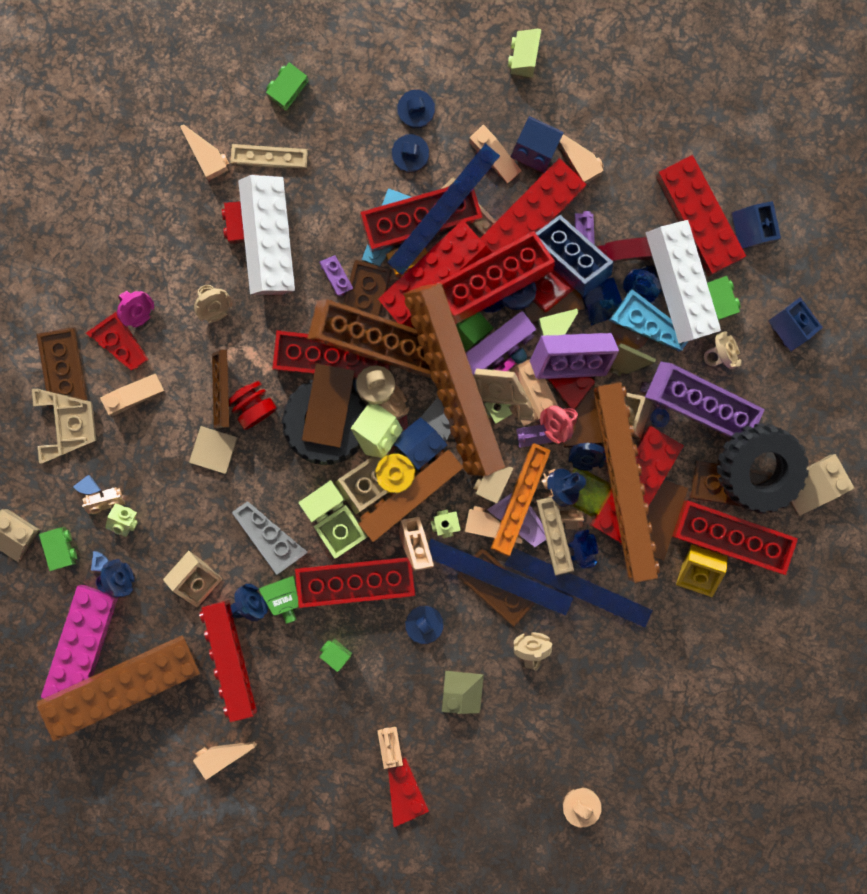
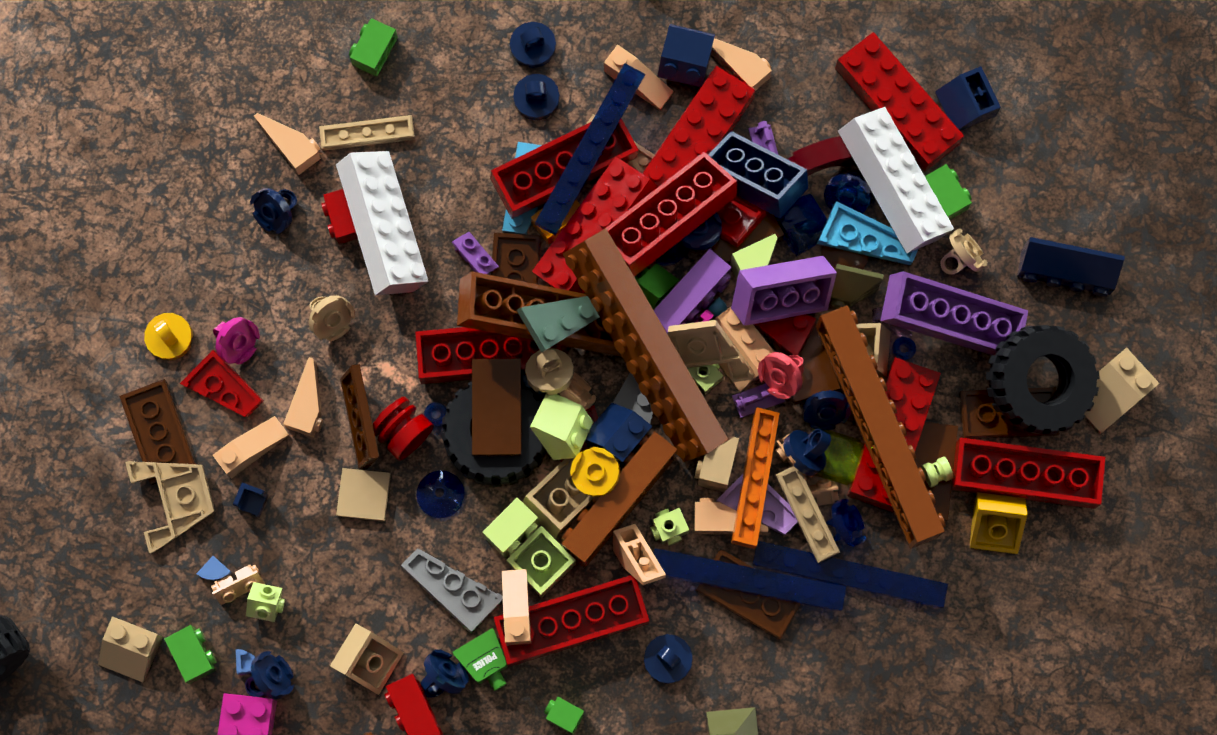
camera: 10 degrees left, 10 degrees down
tan tile [514,632,552,671] -> none
dark blue slope [768,297,823,351] -> none
none -> yellow tile [144,313,193,361]
none -> dark blue panel [233,482,269,517]
none -> dark blue tile [250,188,297,234]
none -> light nougat slope [283,357,323,438]
none -> clear blue dish [416,470,465,518]
none -> clear blue plate [424,402,447,426]
none -> light nougat slope [502,569,531,645]
none -> sand green wing [517,296,600,352]
none -> yellowish green wheel [921,457,954,488]
none -> dark blue slope [1017,237,1125,297]

